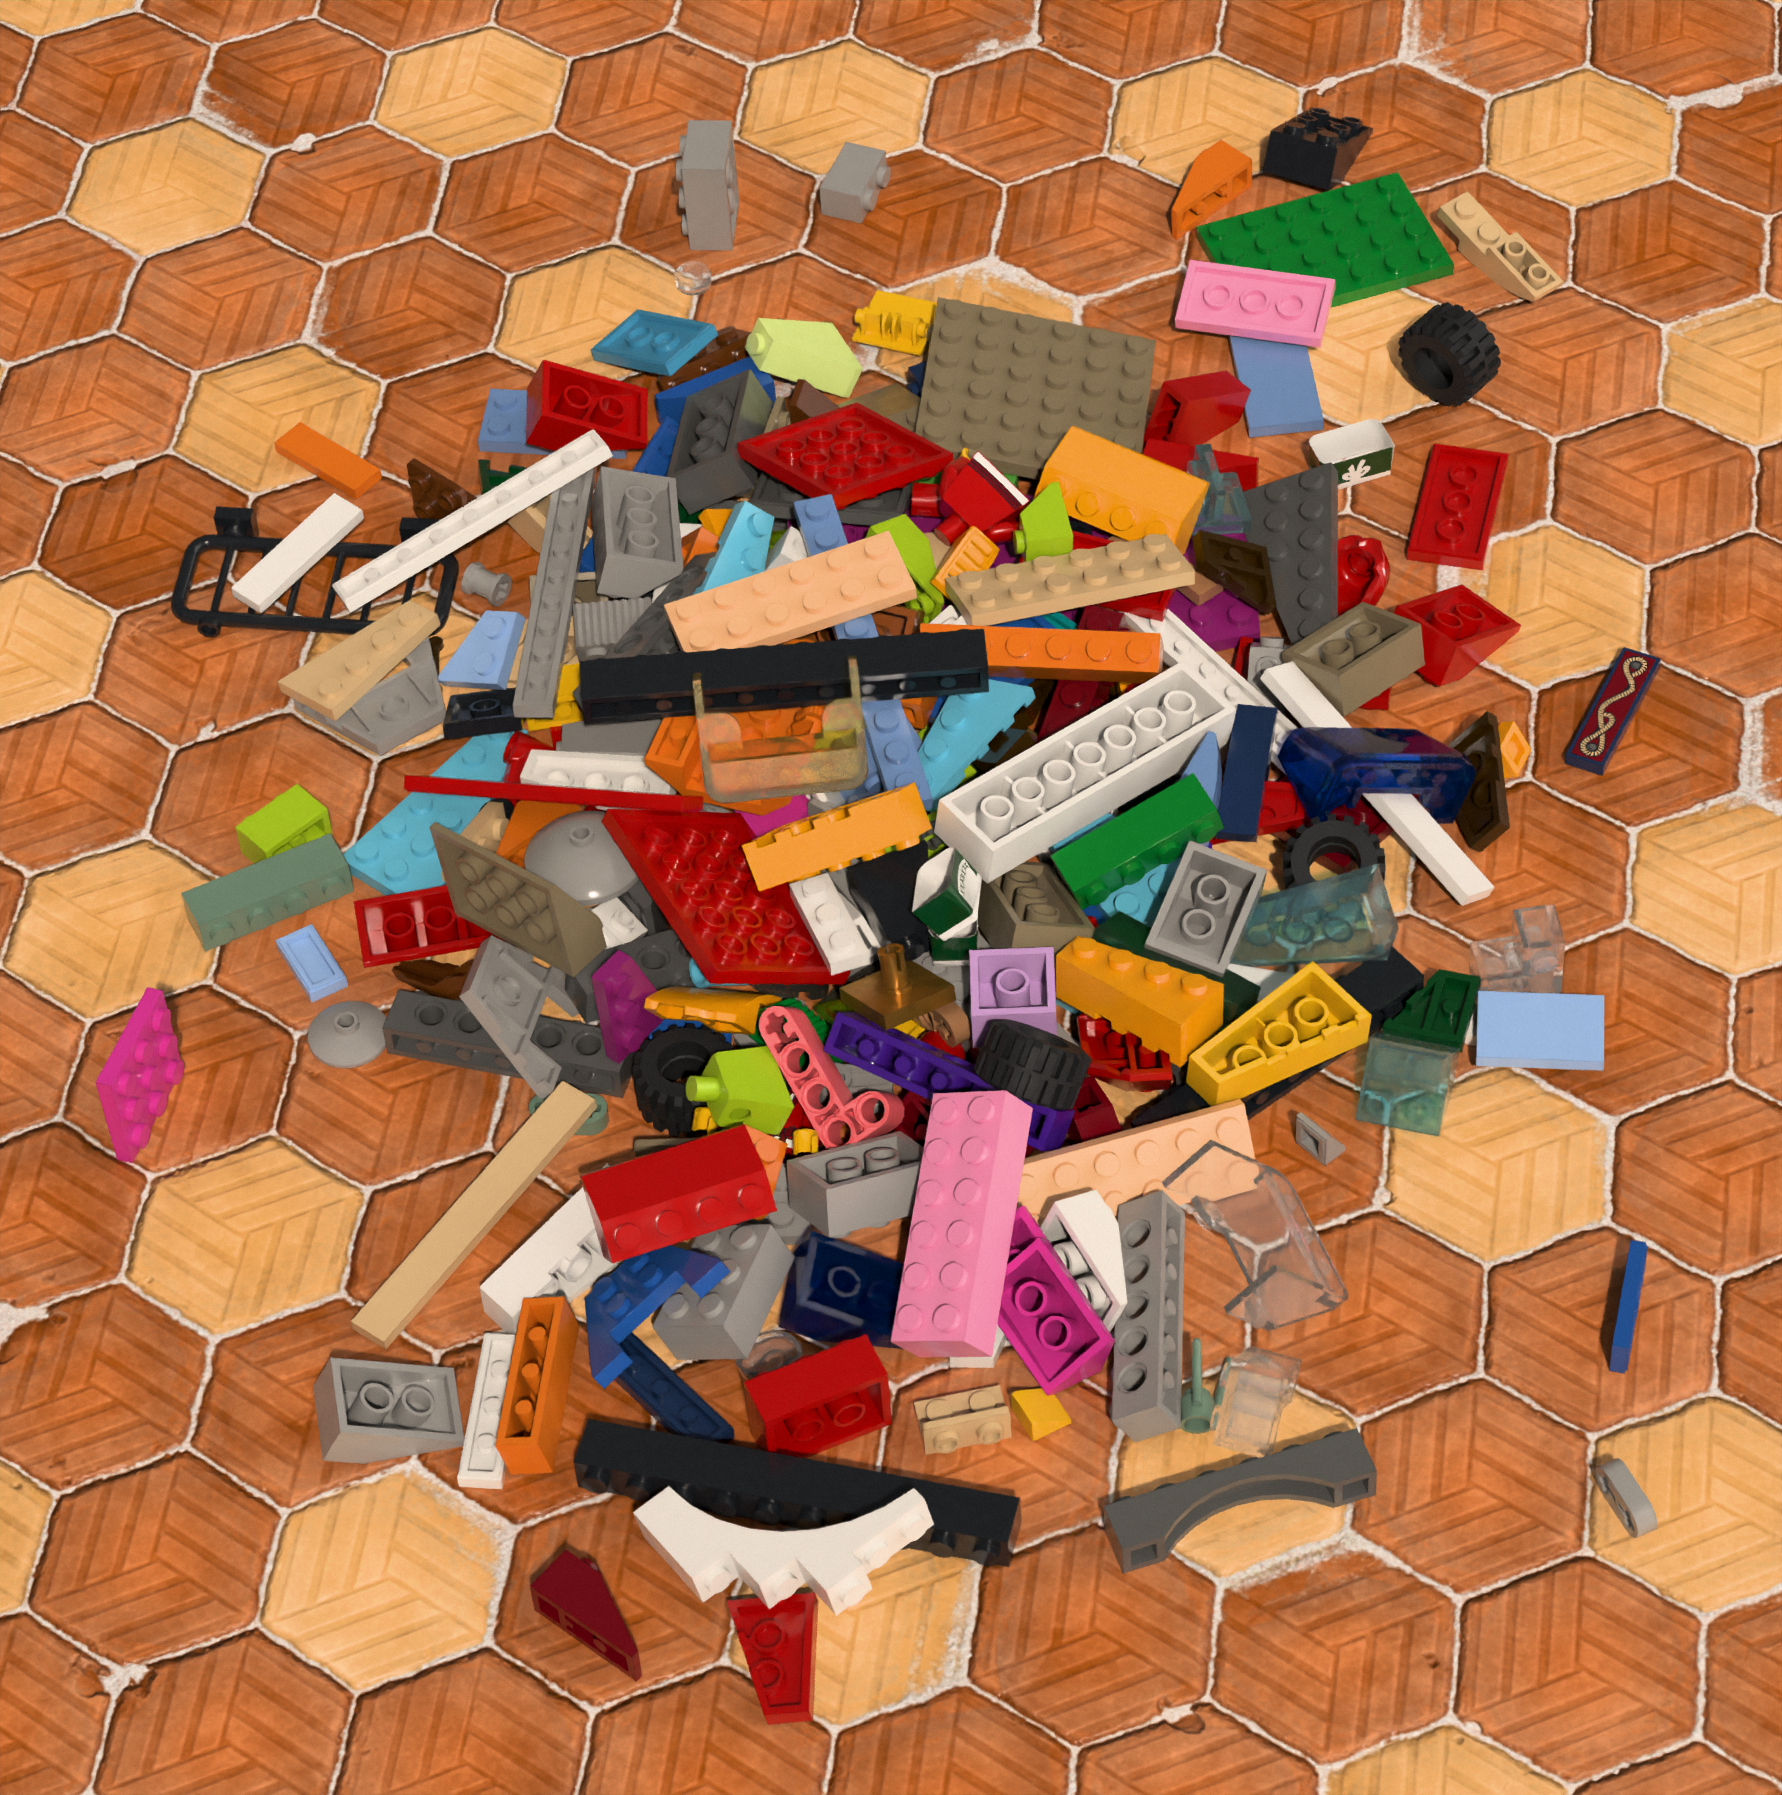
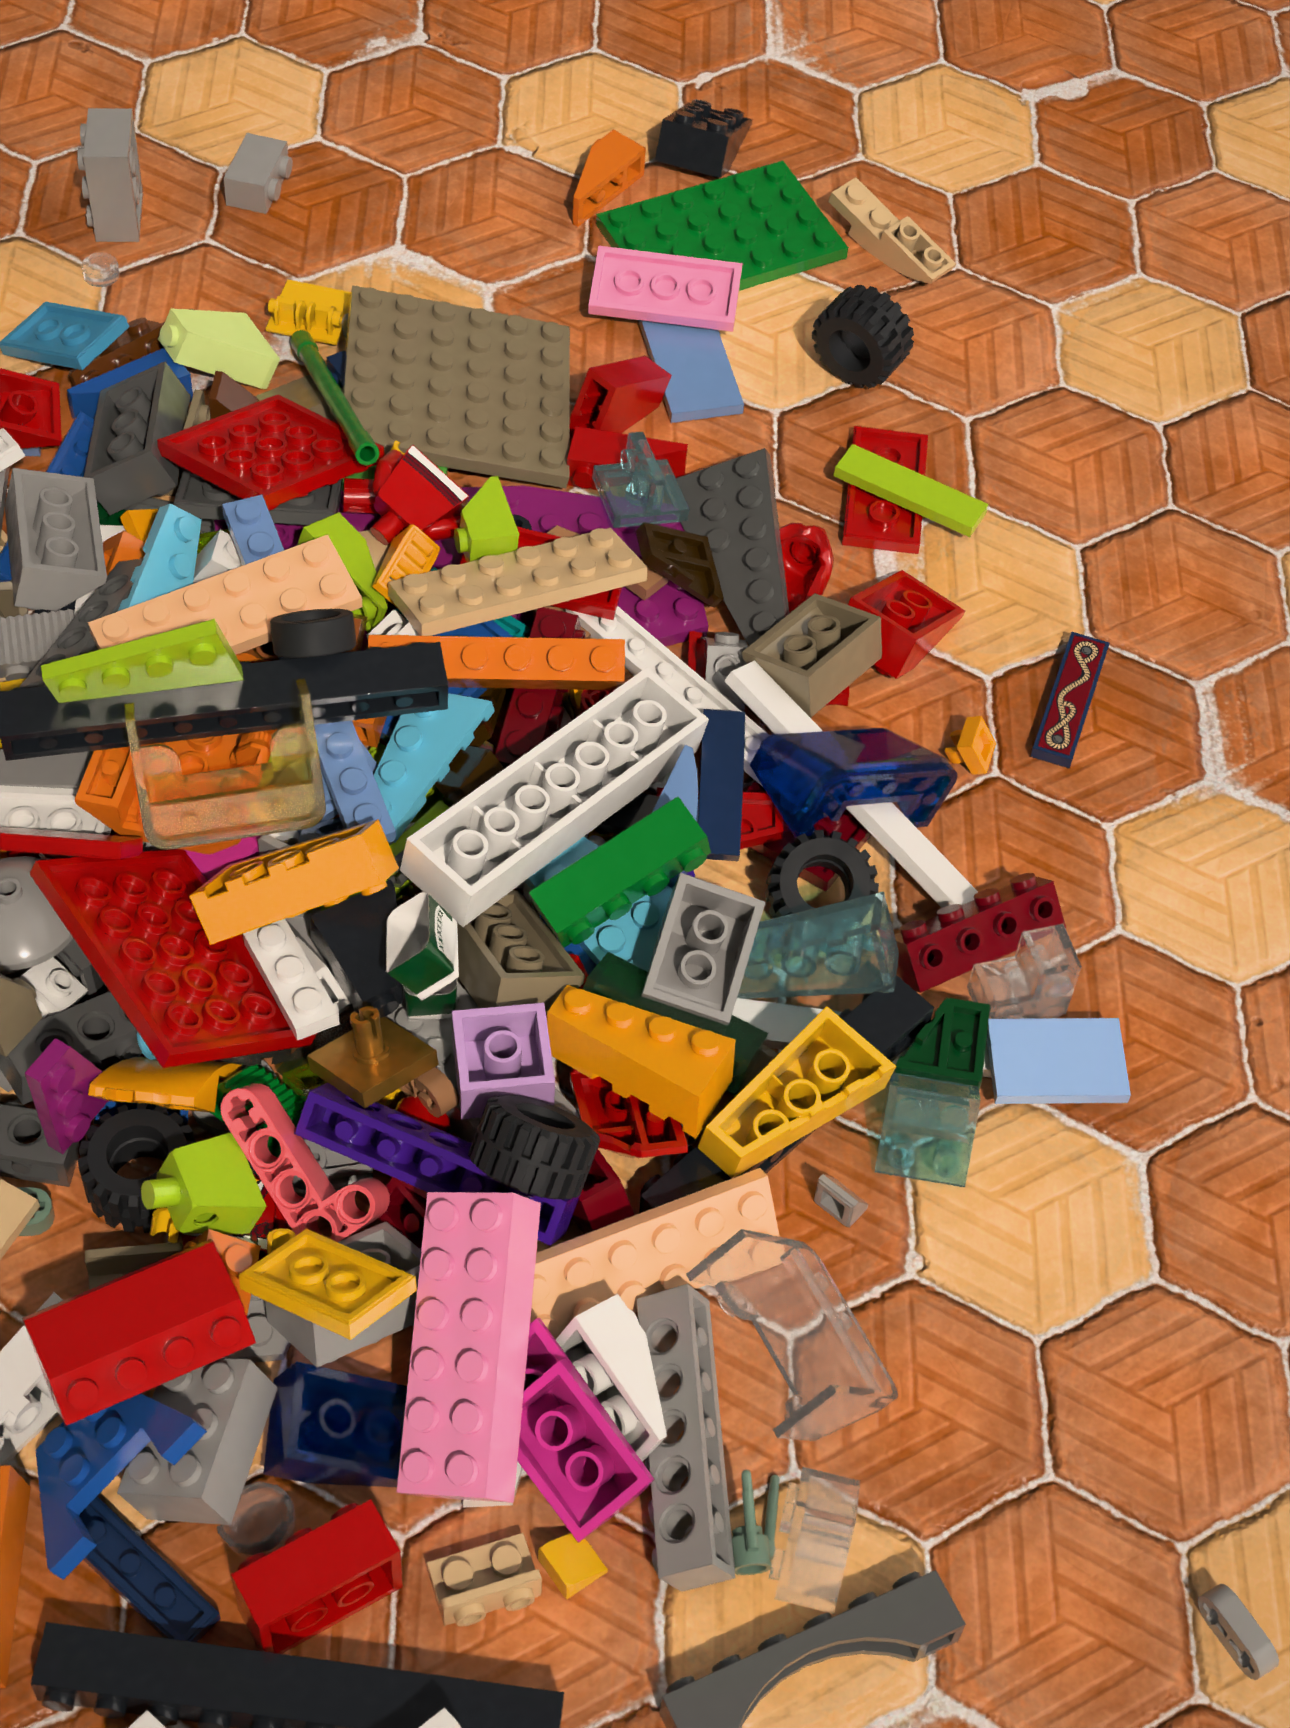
camera: 15 degrees left, 5 degrees up
light orange slope [1033,426,1210,555] -> none
white piece [1309,419,1395,490] -> none
dark brown wing [1429,711,1510,853] -> none
blue tile [1609,1240,1648,1374] -> none
none -> lime wing [41,619,244,703]
none -> yellow tile [239,1229,417,1340]
none -> black tyre [270,609,357,658]
none -> green piece [290,330,379,465]
none -> lime tile [834,444,988,537]
none -> dark red brick [886,873,1067,993]

